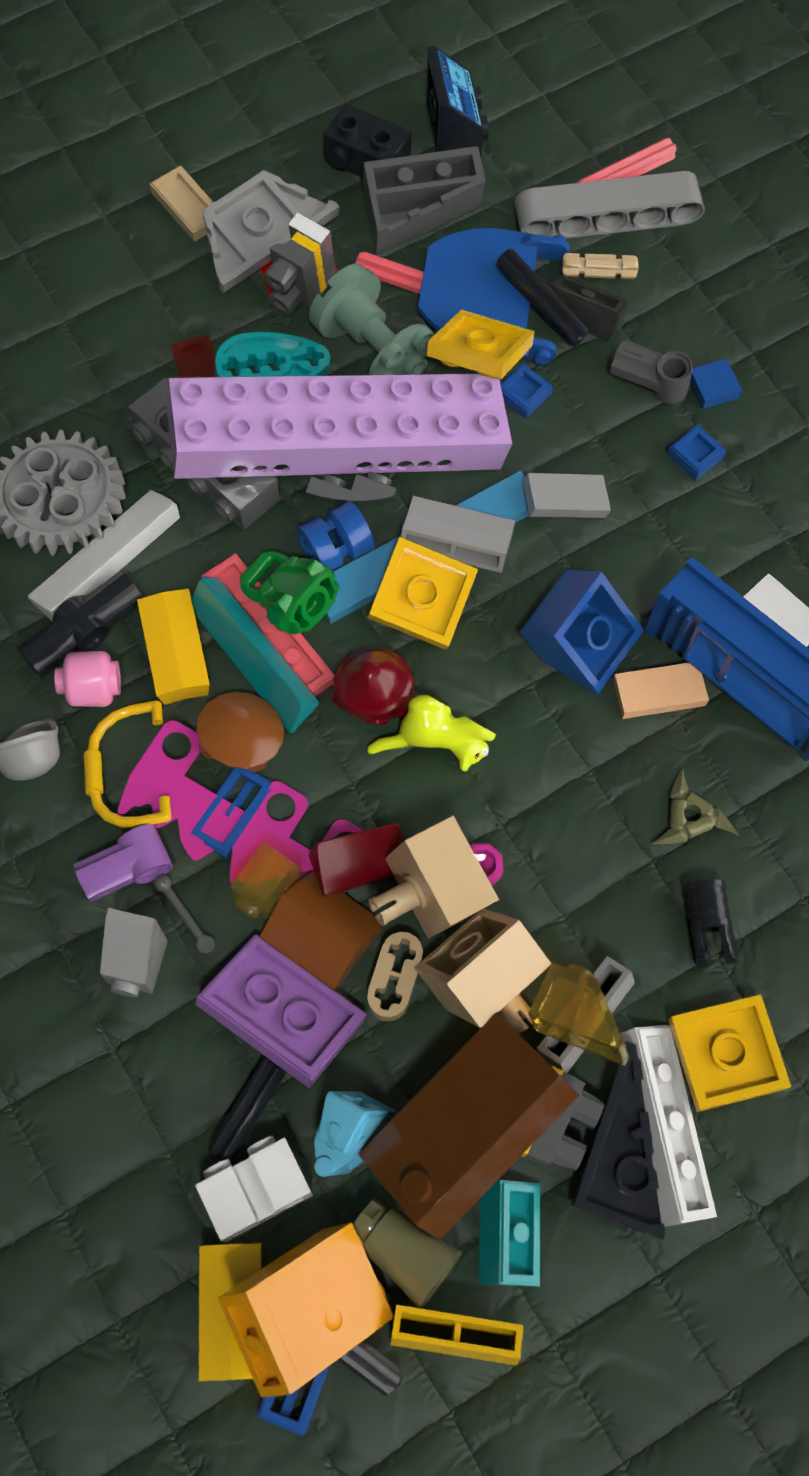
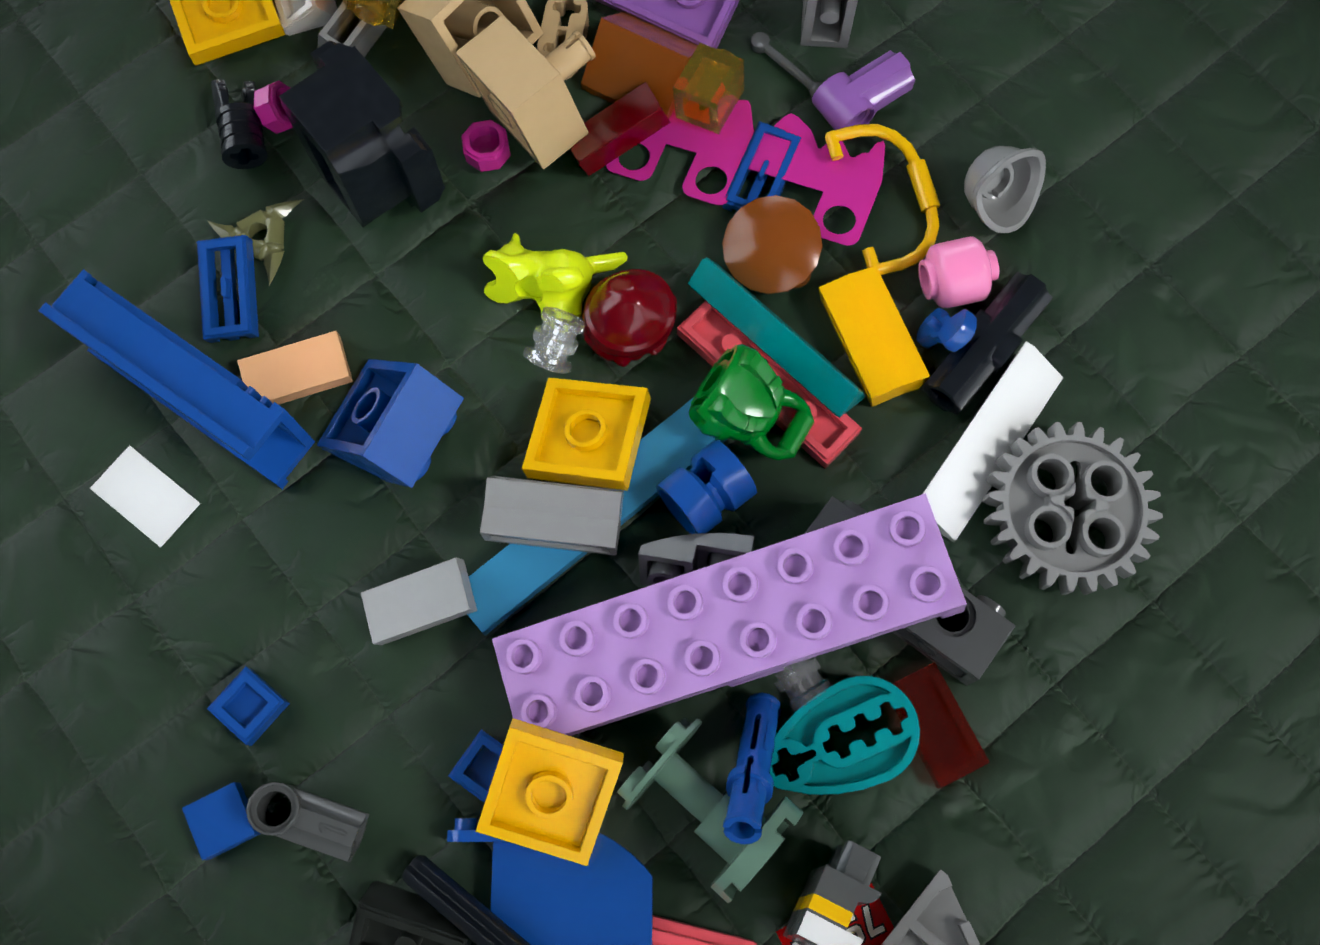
camera: 175 degrees right, 5 degrees up
none -> blue tile [197,235,259,343]
none -> dark pink tile [254,80,293,134]
none -> black piece [279,40,445,227]
none -> clear bush [523,307,586,374]
none -> blue pin [723,693,781,844]
none -> blue piece [916,307,977,352]

